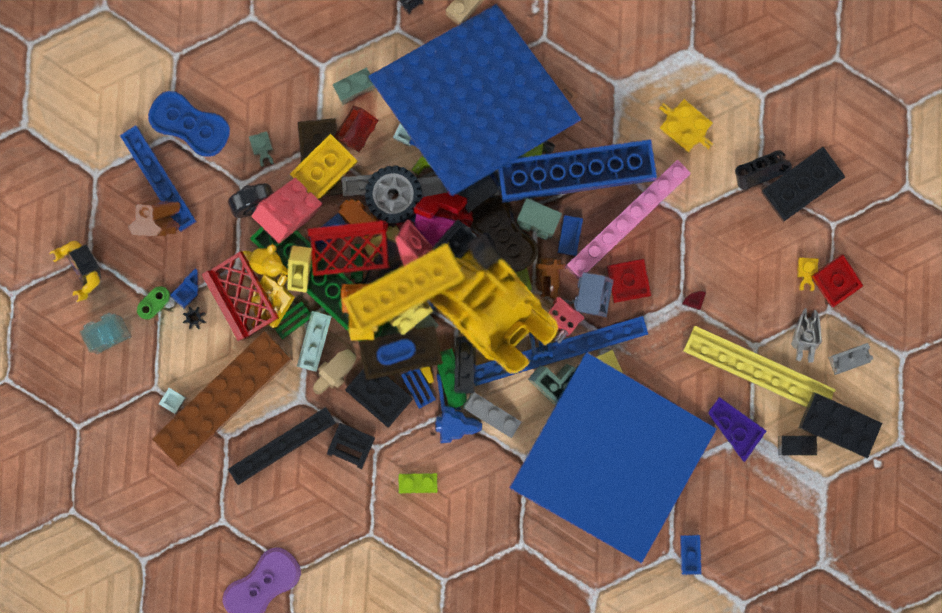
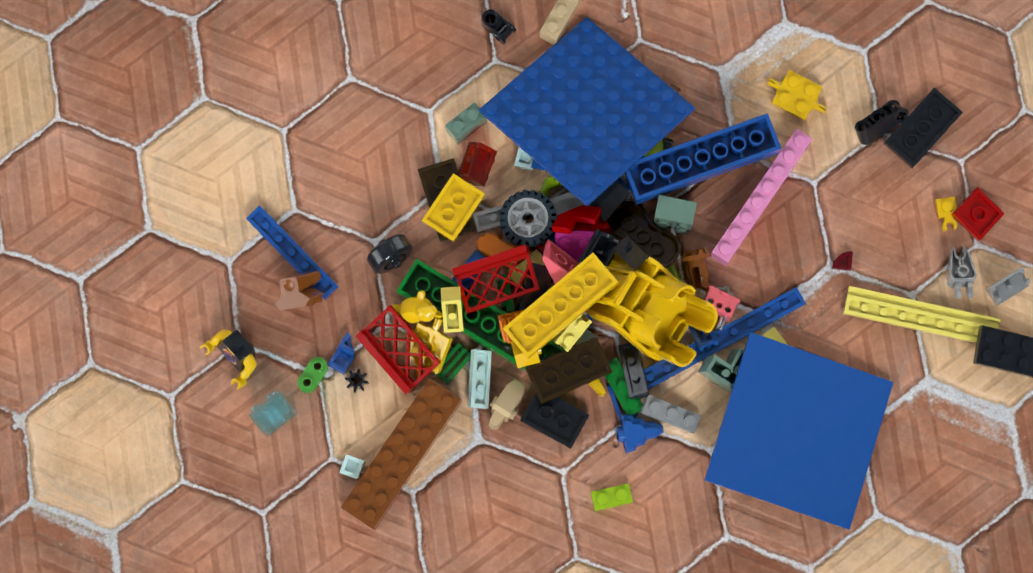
camera: 10 degrees left, 5 degrees down
blue plate [148,91,230,157] -> none
black plate [228,407,336,485] -> none
sand green plate [249,131,274,167] -> none
coral piece [251,178,322,243] -> none
black plate [326,423,375,469] -> none
blue tile [377,339,415,365] -> none
blue tile [401,369,436,409] -> none
blue tile [558,215,583,256] -> none
sand blue brick [574,273,613,317] -> none
red tile [606,259,651,304] -> none
blue plate [680,535,701,575] -> none
dark purple wing [708,397,766,462] -> none
black slope [778,436,817,456] -> none

